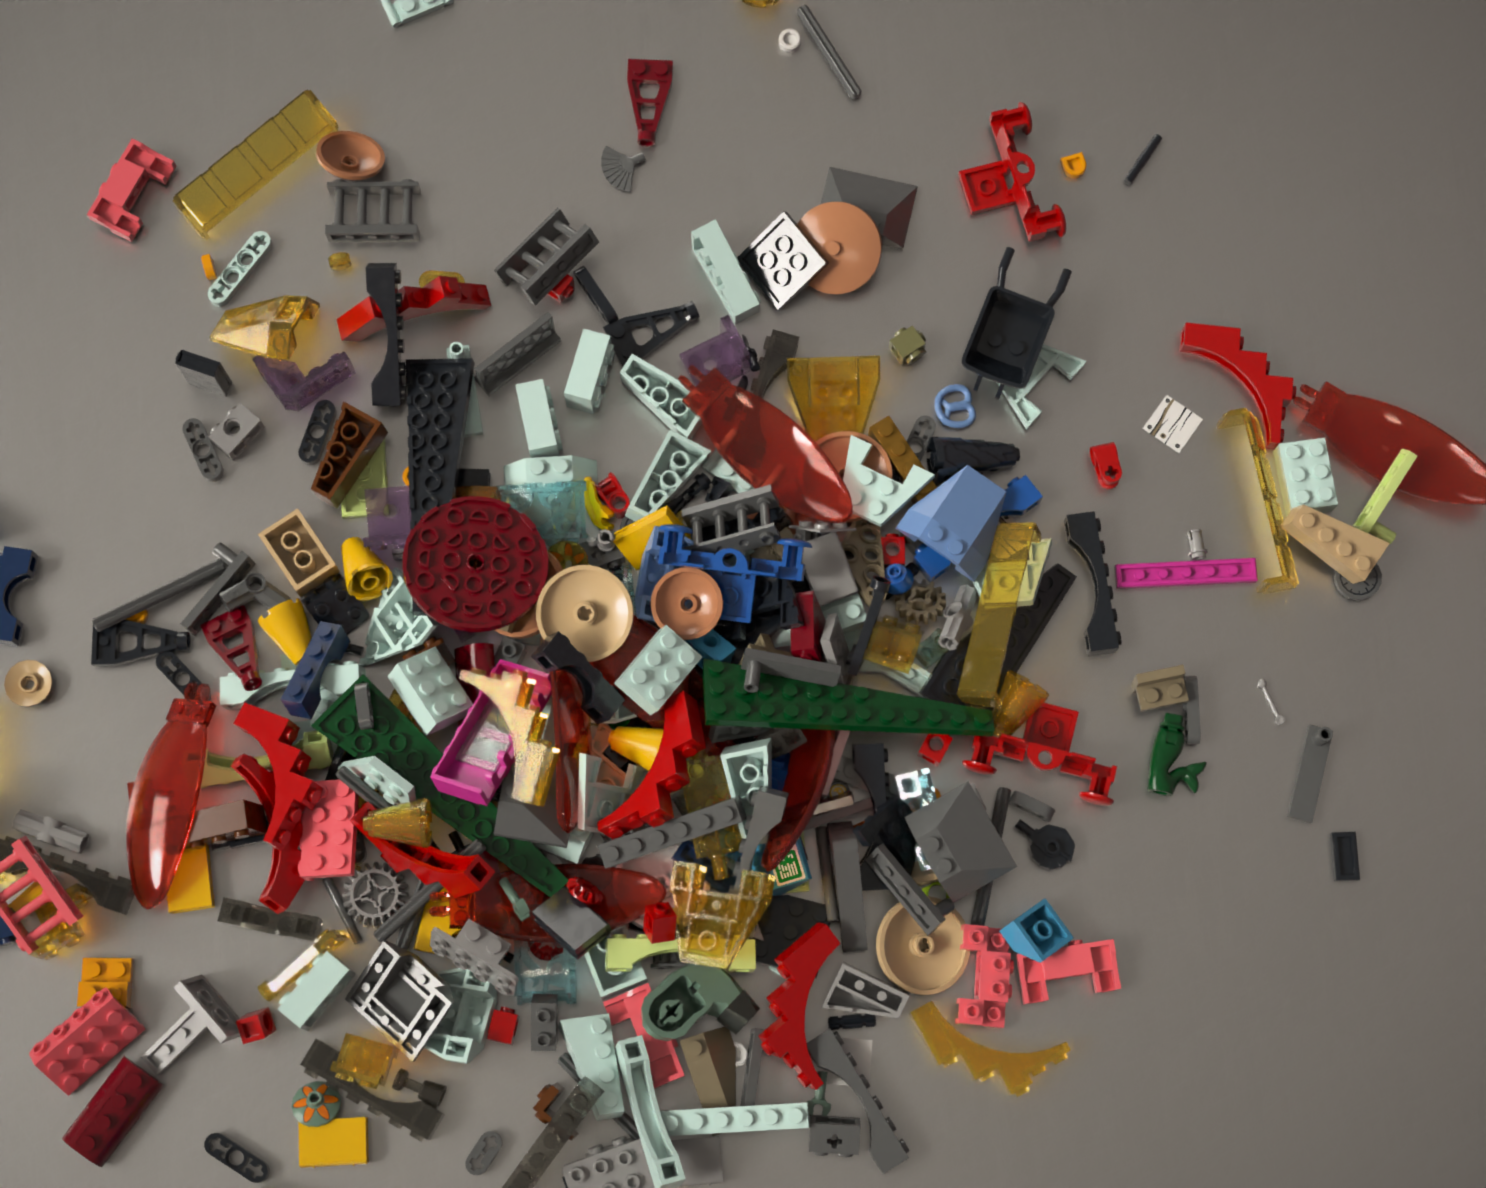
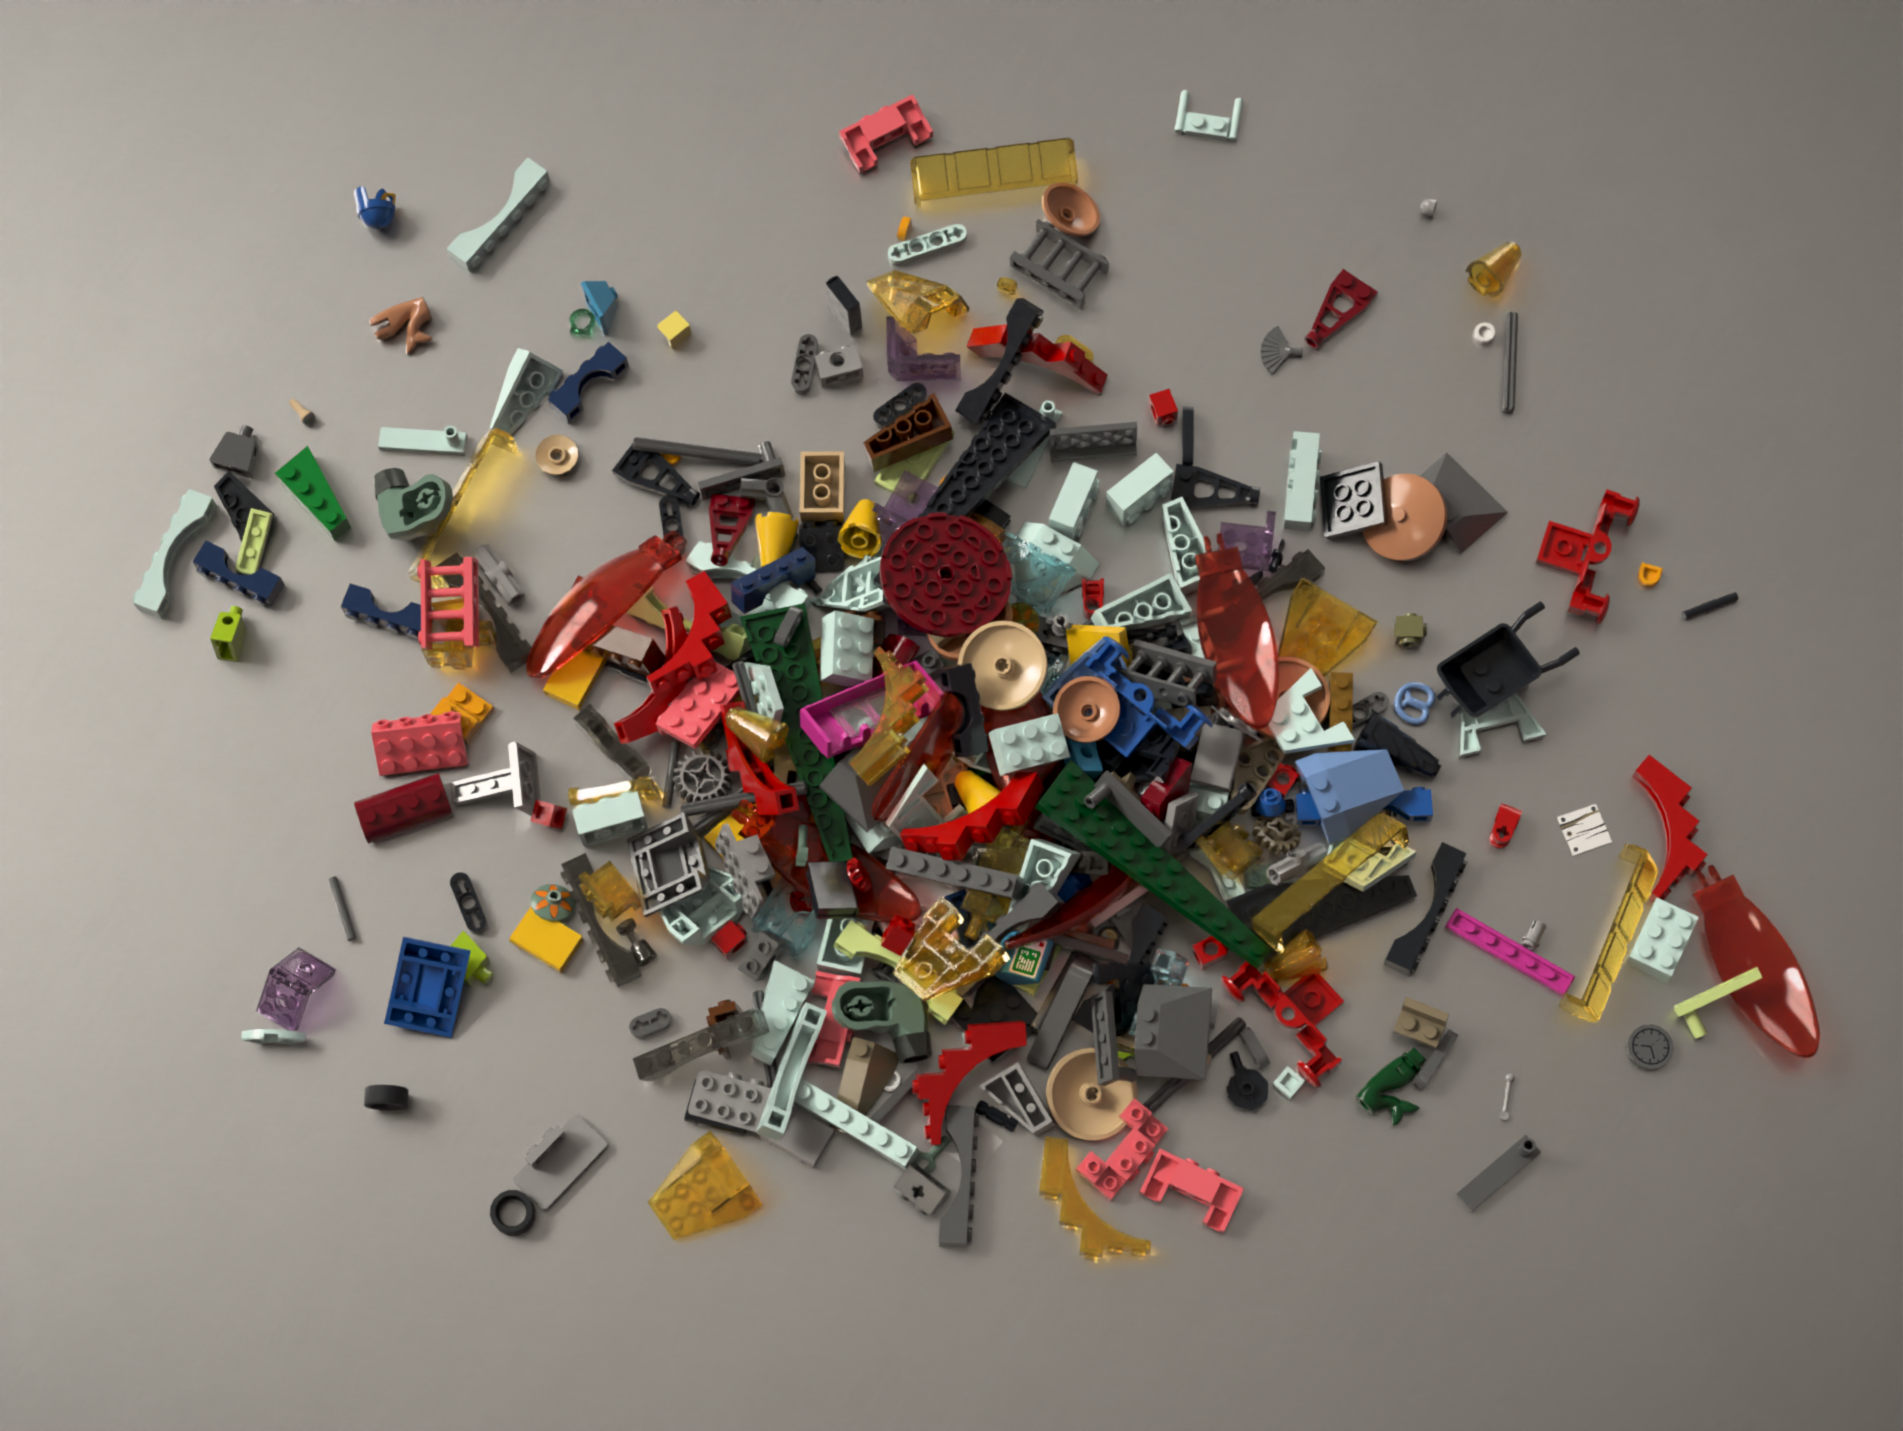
camera: 40 degrees right, 5 degrees down
dark grey fence [494,207,599,306] -> none
yellow piece [581,477,614,531] -> none
dark azure slope [999,898,1074,963] -> none
tan wedge [1280,504,1390,584] -> none
black tile [1330,832,1360,882] -> none
none -> light yellow panel [657,311,692,349]
none -> light aqua plate [1273,1066,1305,1099]

